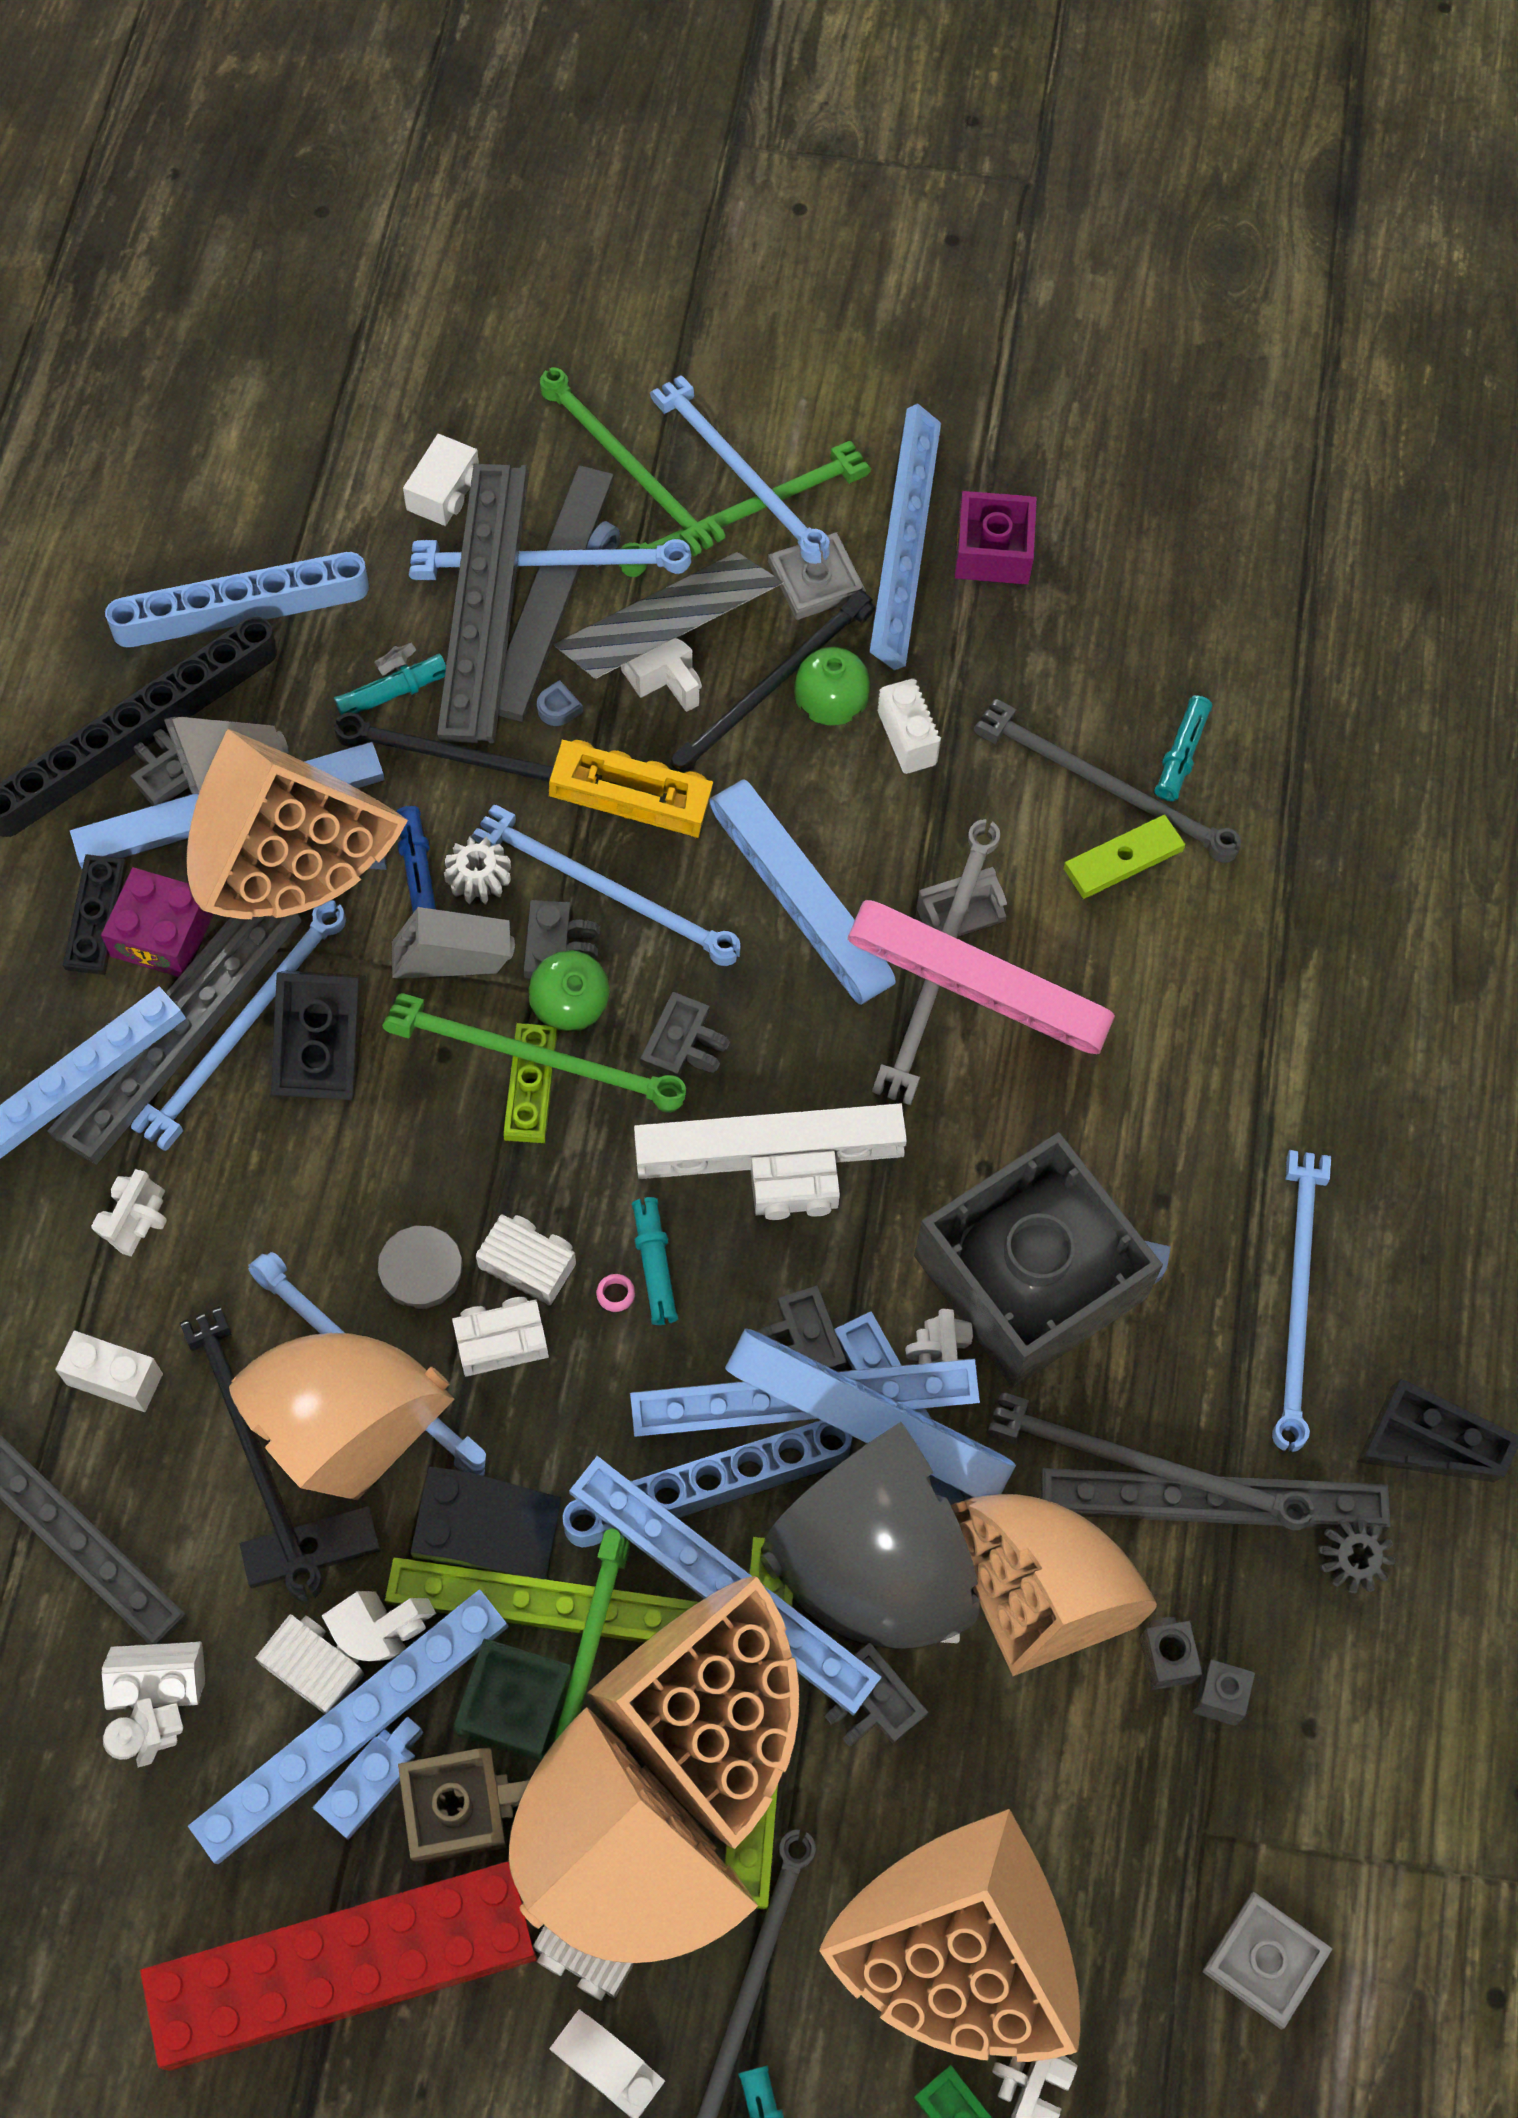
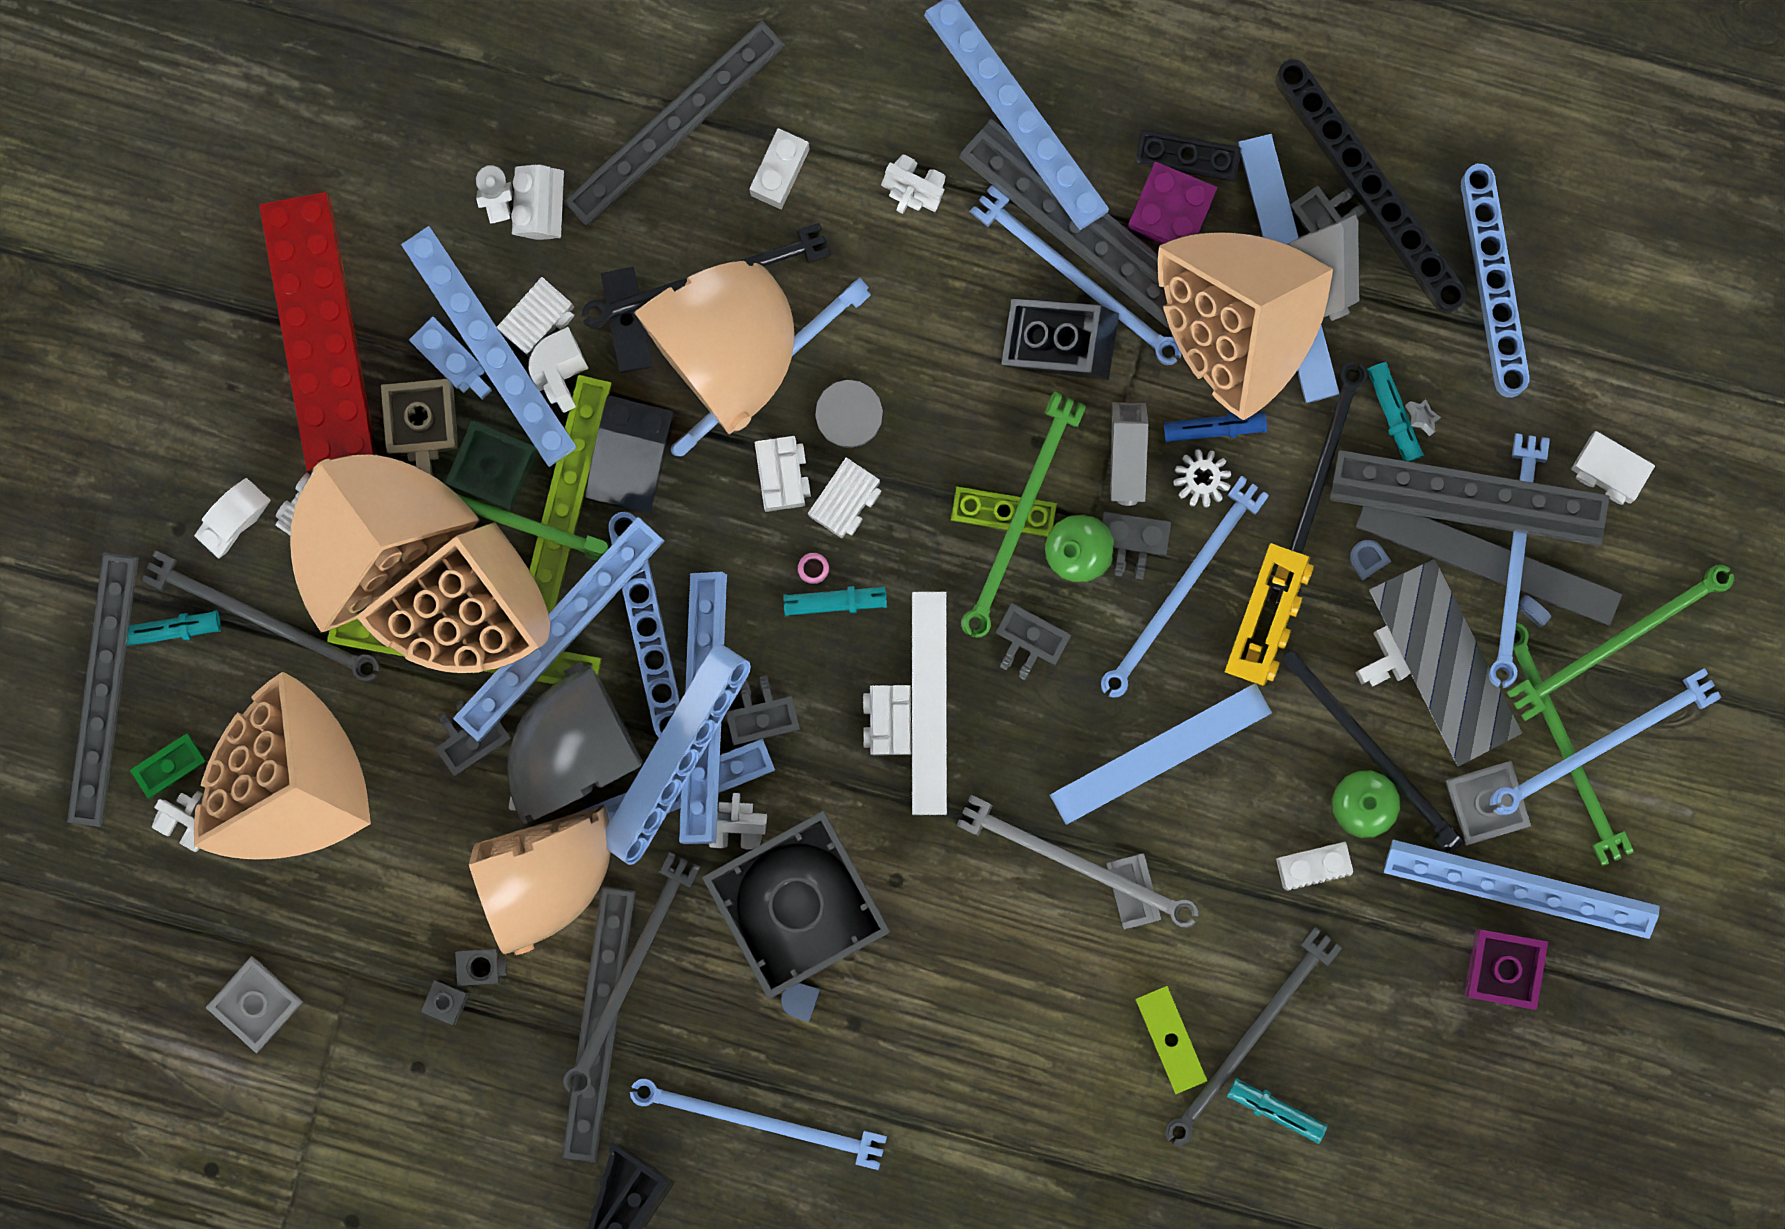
camera: 105 degrees right, 20 degrees up
bright pink beam [848,900,1115,1054] -> none
dark grey gear [1318,1517,1395,1593] -> none

